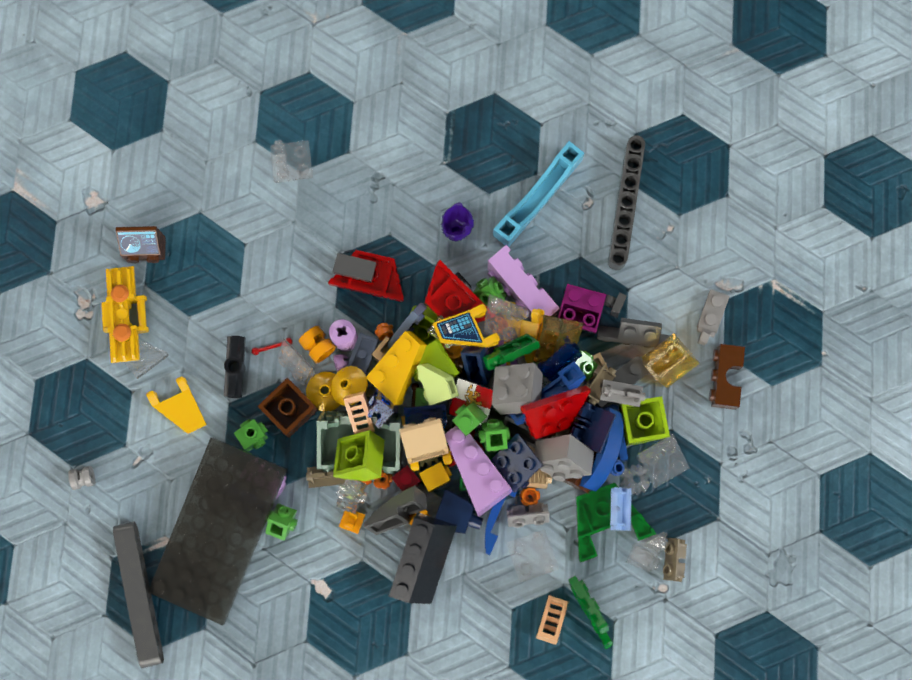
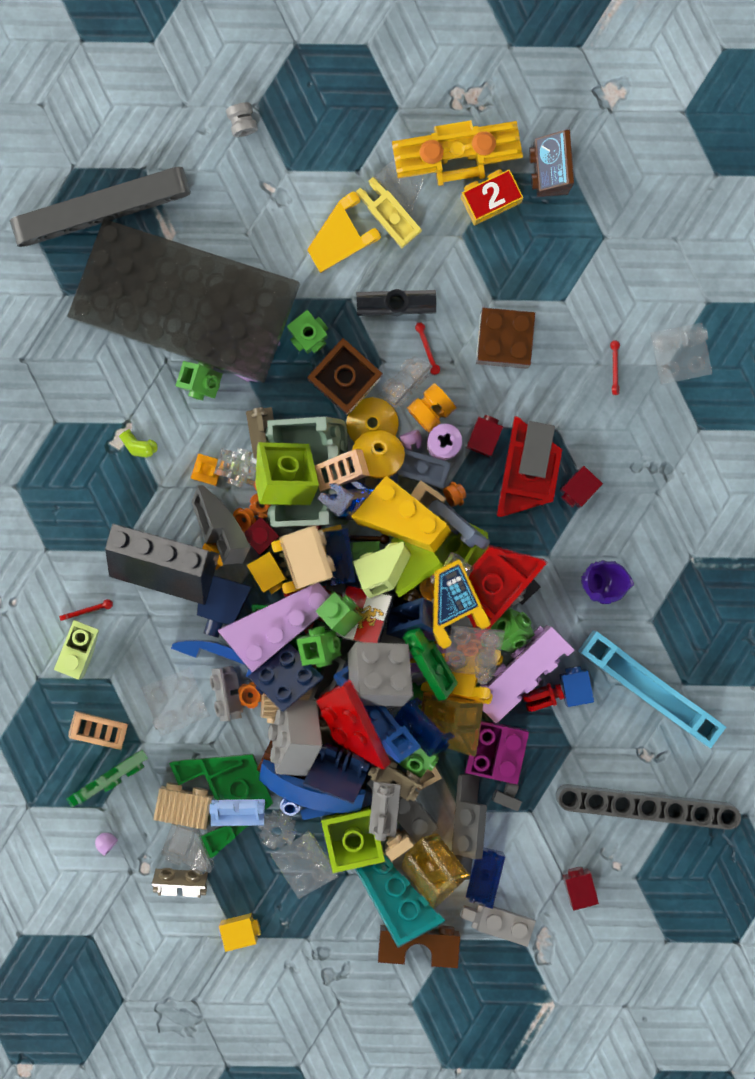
camera: 80 degrees right, 10 degrees up
none -> yellowish green slope [54,620,99,680]
none -> red hinge [59,599,113,621]
none -> lavender hinge [95,833,118,856]
none -> lime arm [119,429,158,458]
none -> tan brick [153,782,213,830]
none -> yellow brick [219,913,261,952]
none -> orange plate [233,508,257,532]
none -> teal wing [355,854,446,948]
none -> light yellow hinge [356,177,422,249]
none -> tan plate [384,829,414,861]
none -> brick [461,169,523,226]
none -> clear blue hinge [465,847,505,909]
none -> dark red brick [466,415,503,458]
none -> reddish brown brick [476,307,535,369]
none -> red arm [522,683,565,712]
none -> blue brick [559,666,594,707]
none -> dark red brick [560,466,603,508]
none -> dark red brick [562,866,599,911]
none -> red hinge [610,340,620,395]

